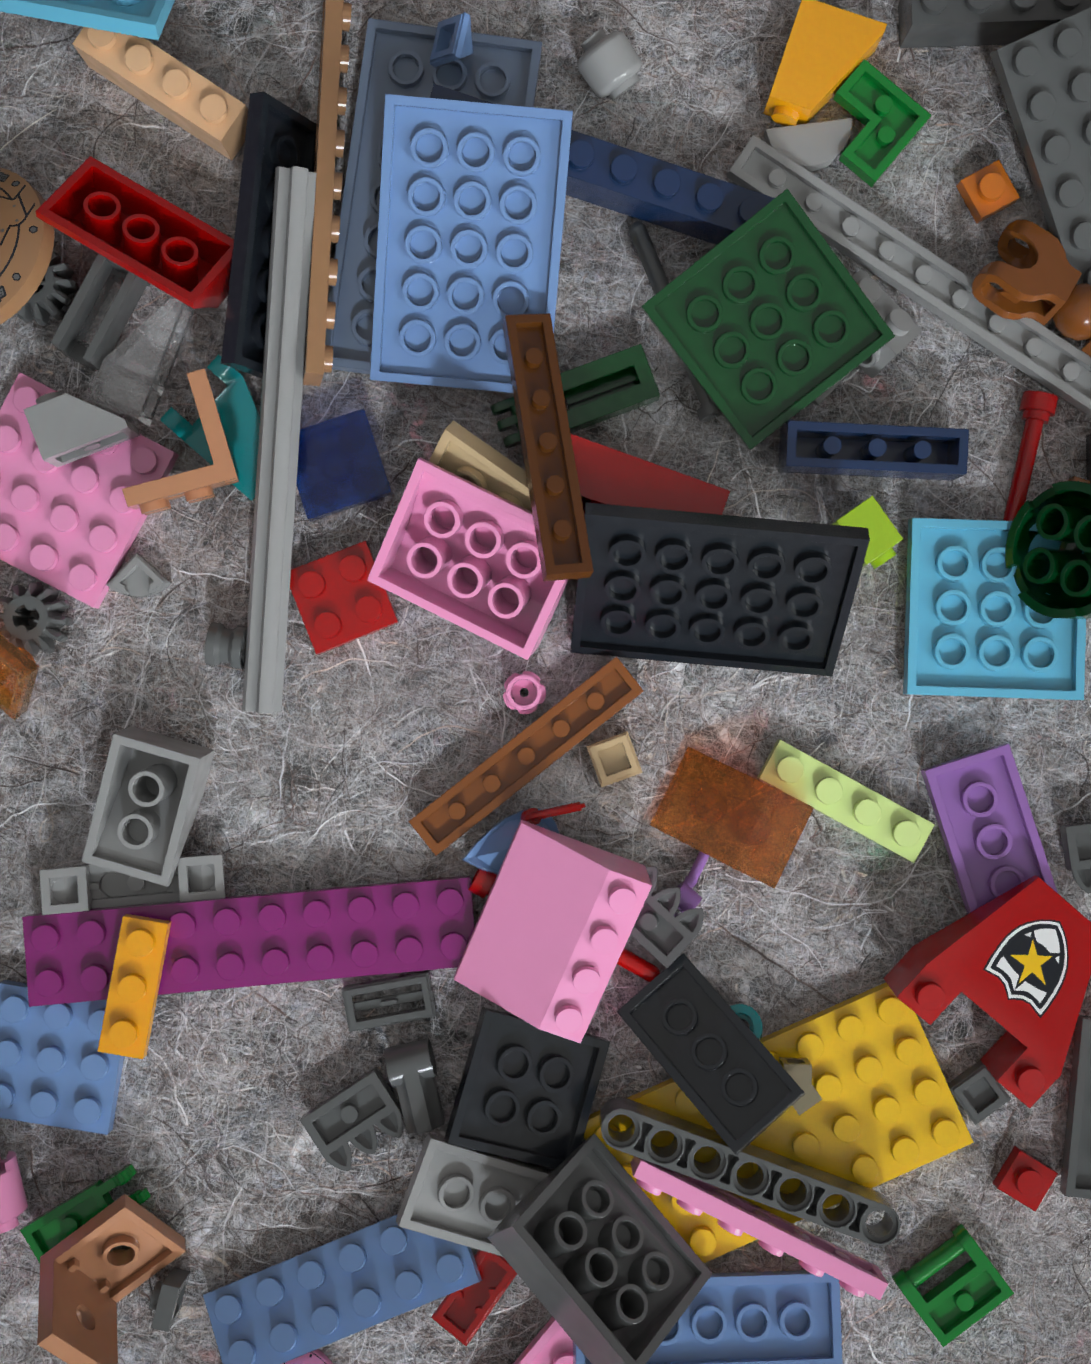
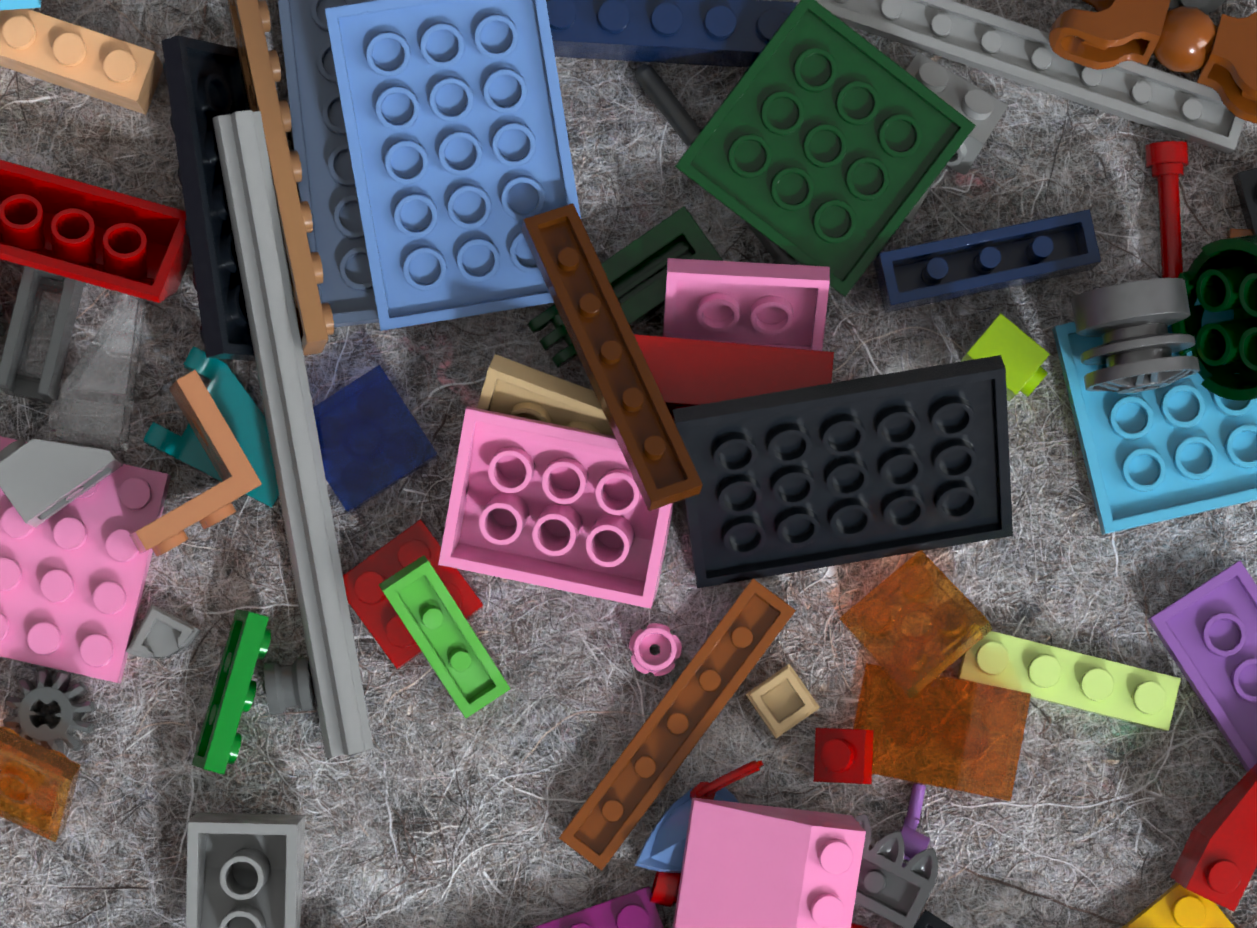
camera: 20 degrees left, 5 degrees down
none -> green plate [192,609,271,775]
none -> bright green plate [379,555,511,718]
none -> bright pink plate [663,258,830,351]
none -> red plate [813,728,874,784]
none -> clear orange plate [839,550,993,699]
none -> flat silver wheel [1071,278,1200,394]

